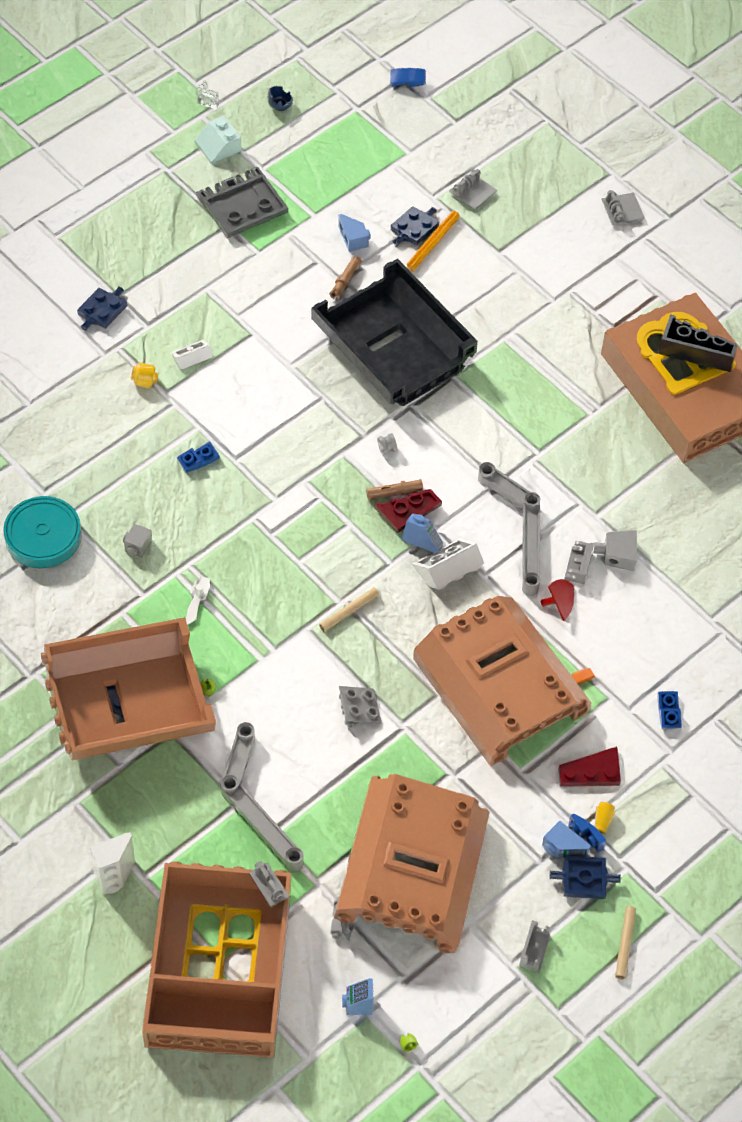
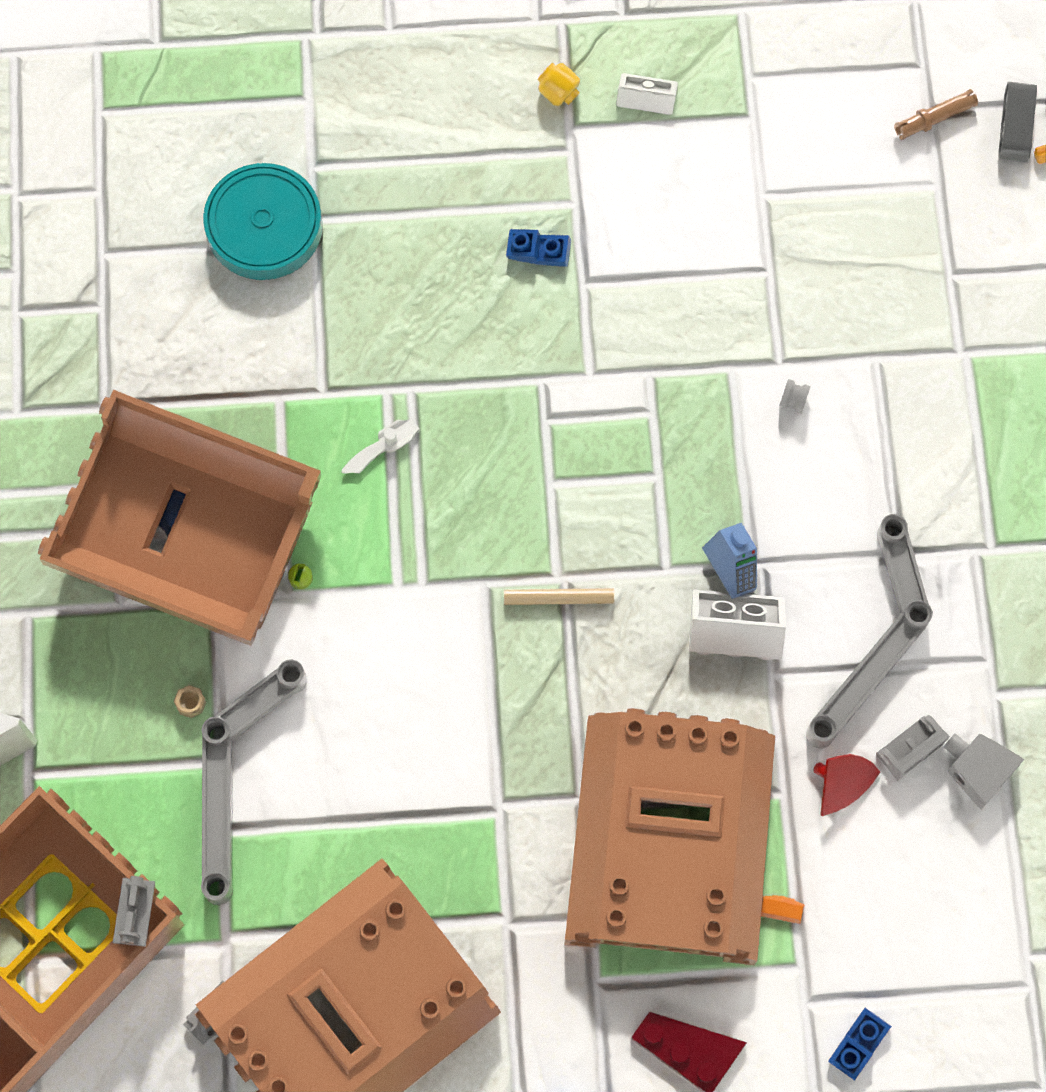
camera: 40 degrees right, 15 degrees up
light grey brick [123,523,152,558] -> none
black panel [311,258,478,406] -> none
medium blue slope [338,214,371,252] -> none
light grey hinge [339,686,382,728] -> none
medium nougat pin [366,479,423,500] -> none
dark red wing [374,489,442,533] -> none
none -> tan tile [174,685,206,718]
none -> dark grey beam [998,81,1037,162]

